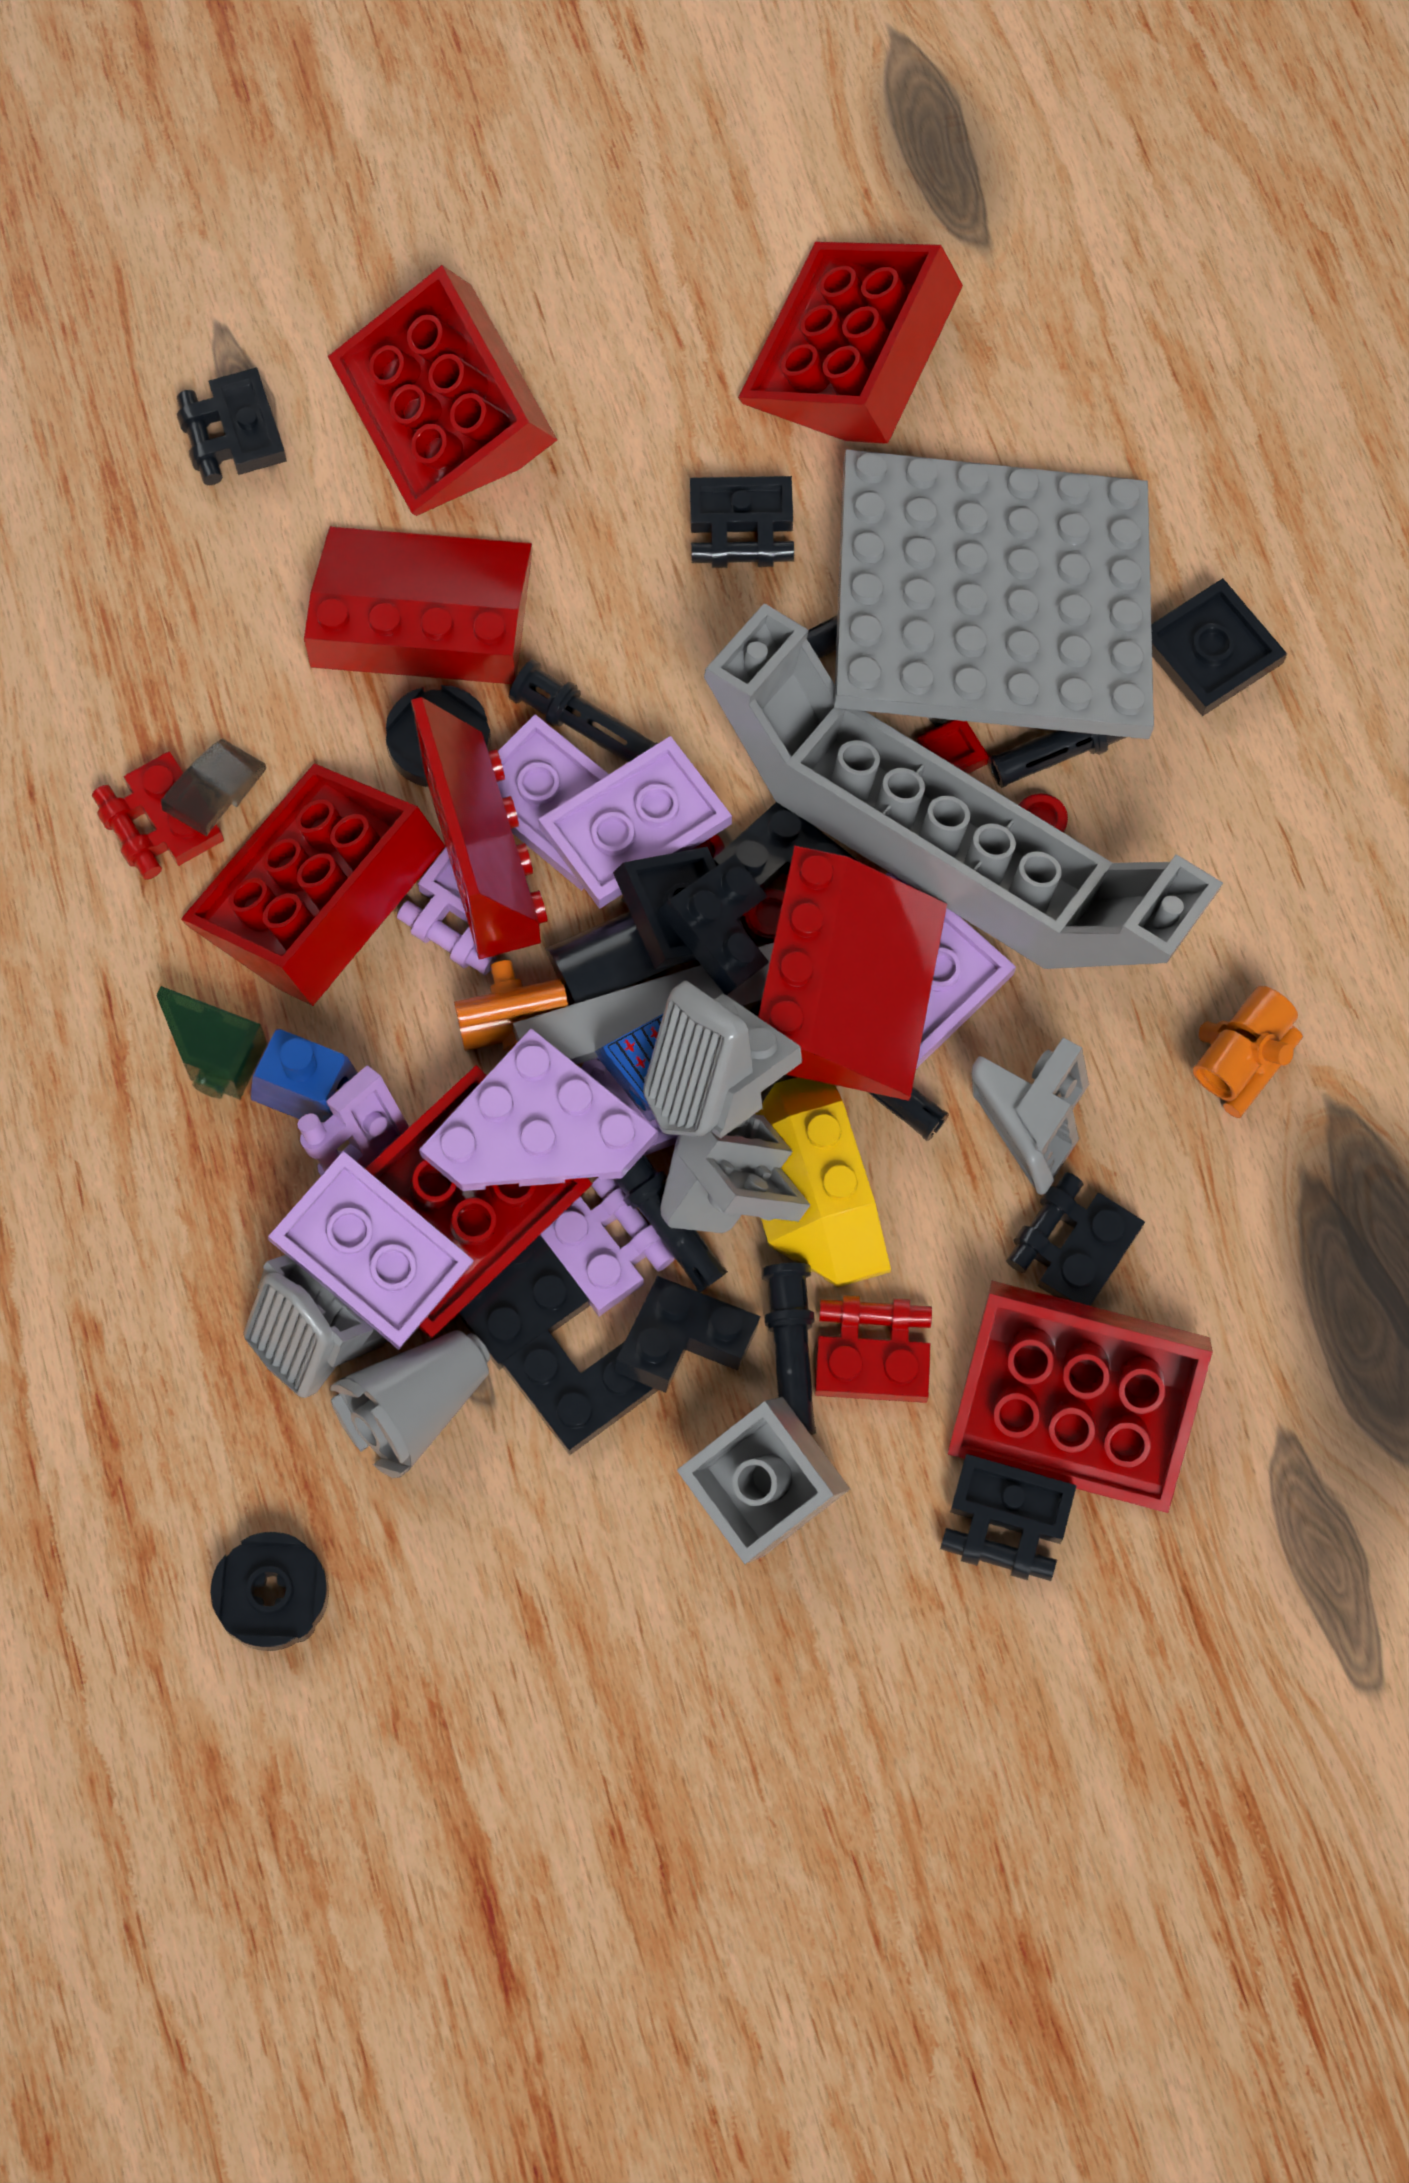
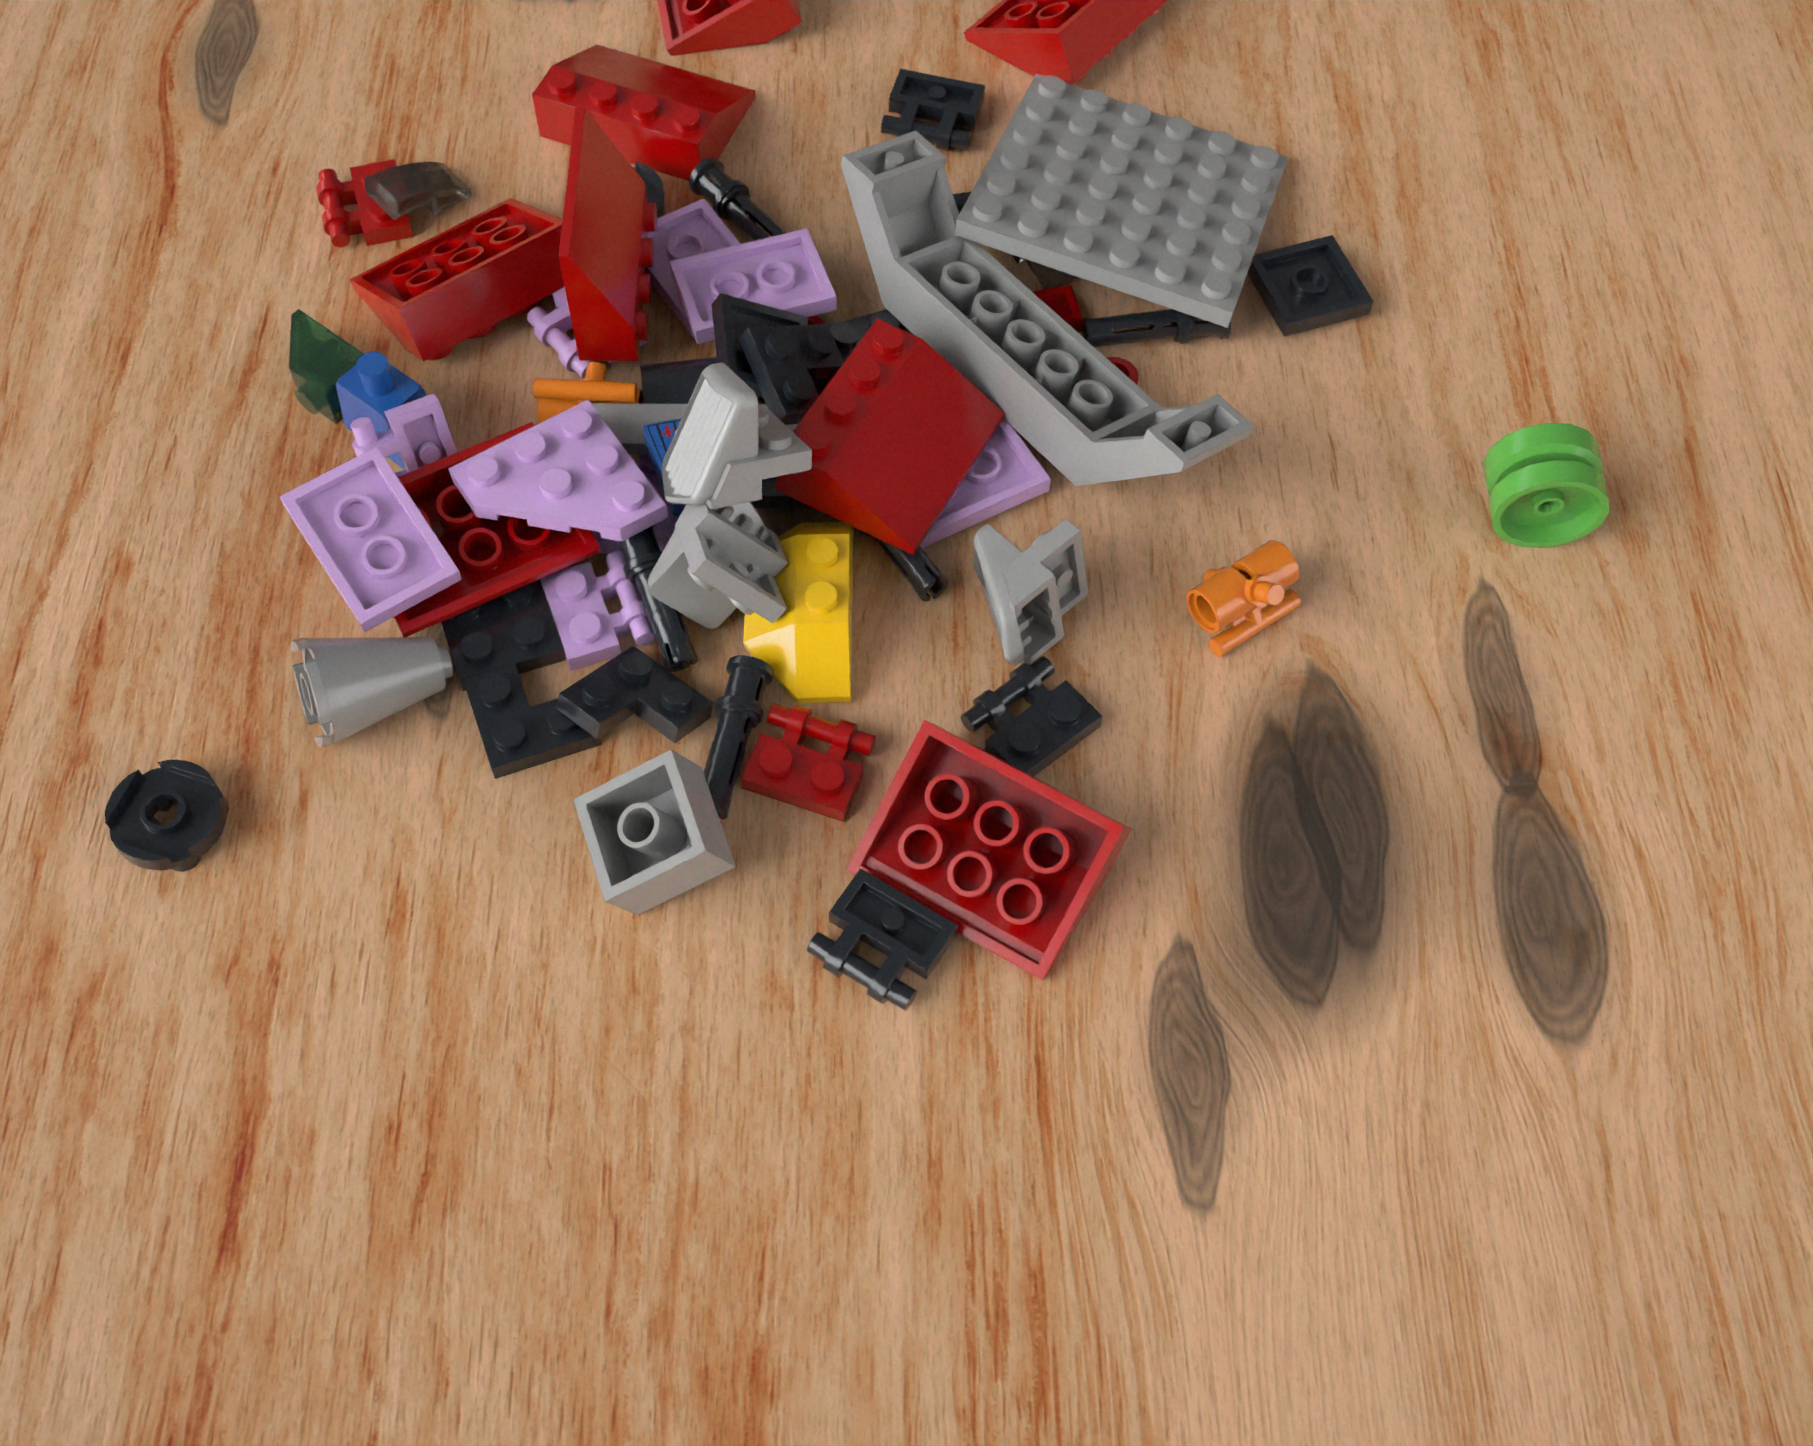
camera: 15 degrees right, 10 degrees down
light grey piece [243,1255,387,1398] -> none

